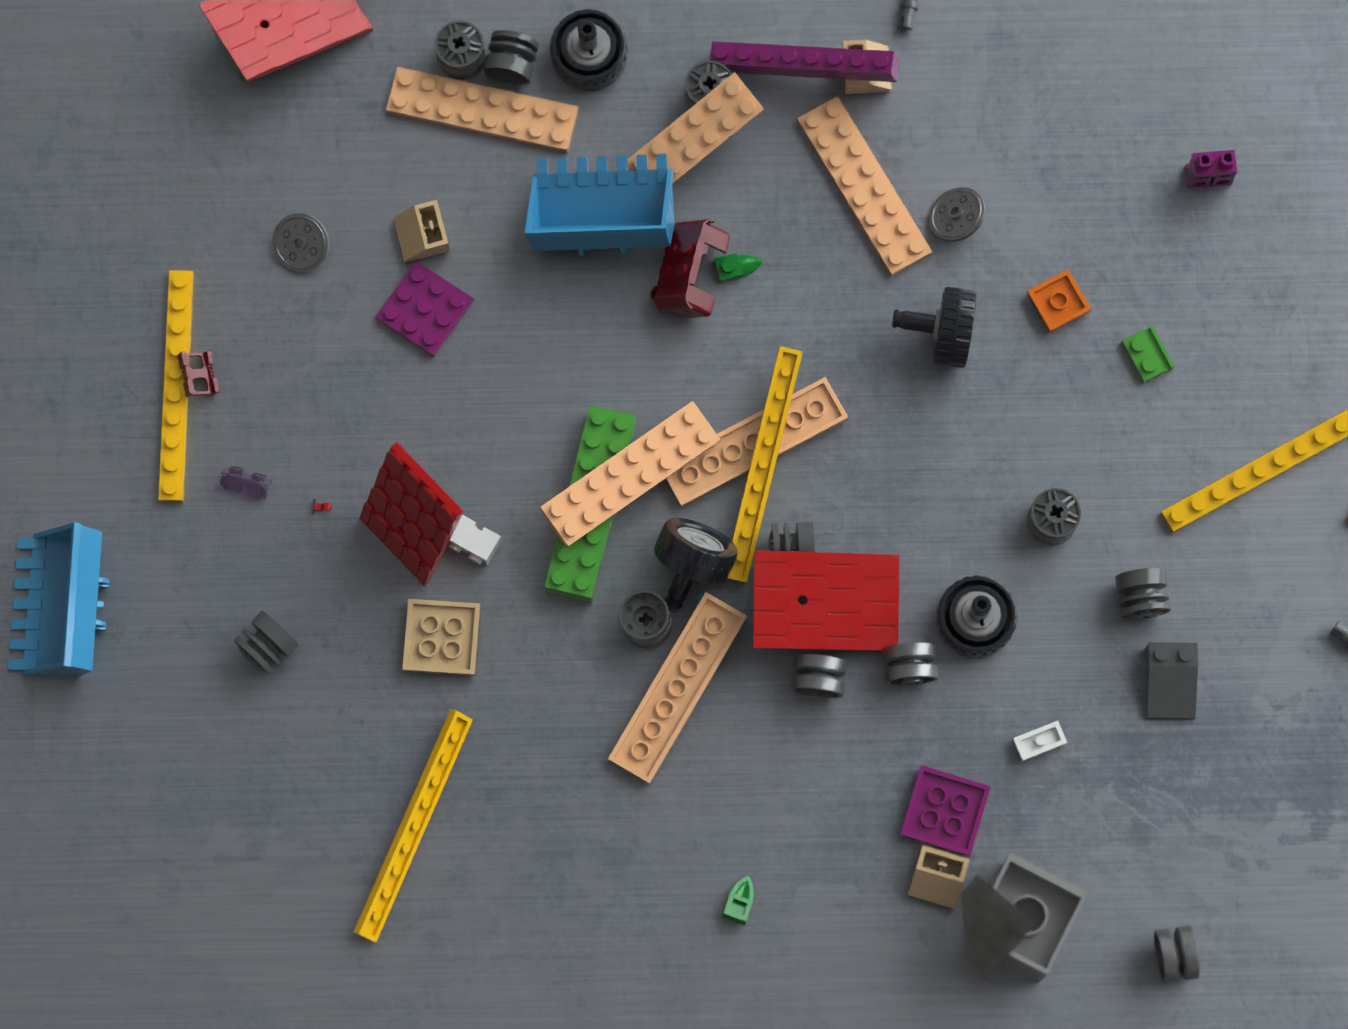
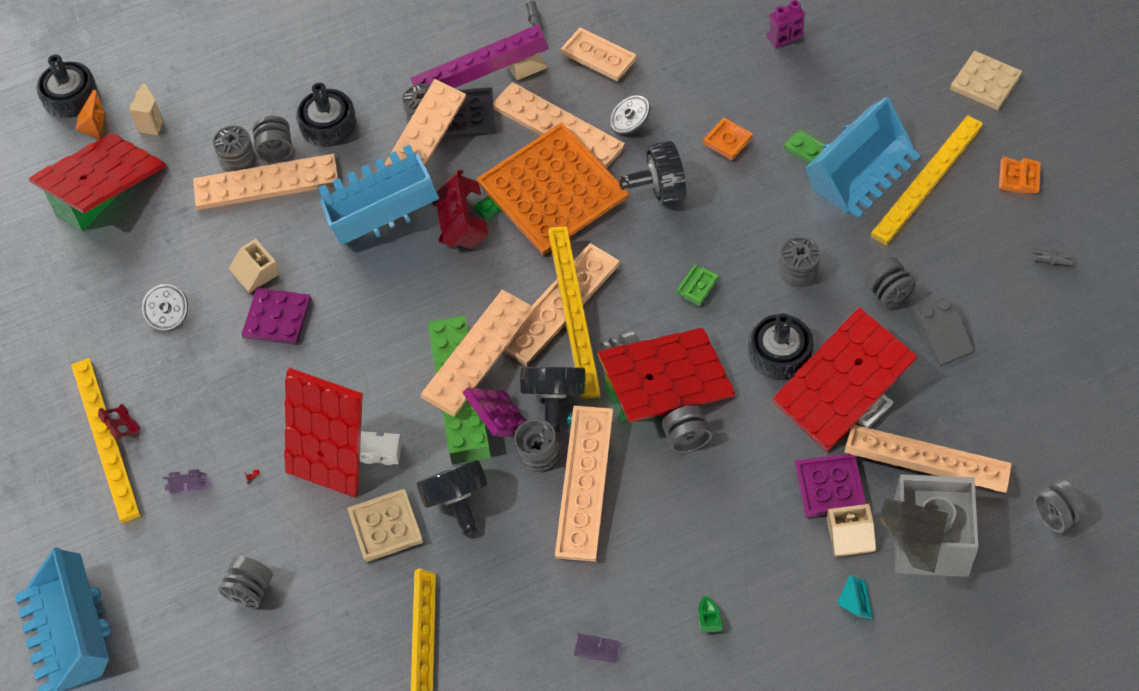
camera: 20 degrees left, 20 degrees down
flat silver wheel [883,643,938,686] -> none
none -> black wheel [417,460,487,536]
none -> black plate [443,87,495,137]
none -> magenta plate [463,387,528,437]
none -> orange plate [476,122,629,256]
none -> light nougat plate [560,27,637,82]
none -> clear purple plate [574,633,620,663]
none -> bright green plate [676,264,719,306]
none -> red piece [772,307,917,453]
none -> dark azure piece [805,97,921,218]
none -> teal slope [837,575,873,620]
none -> light nougat plate [845,425,1012,493]

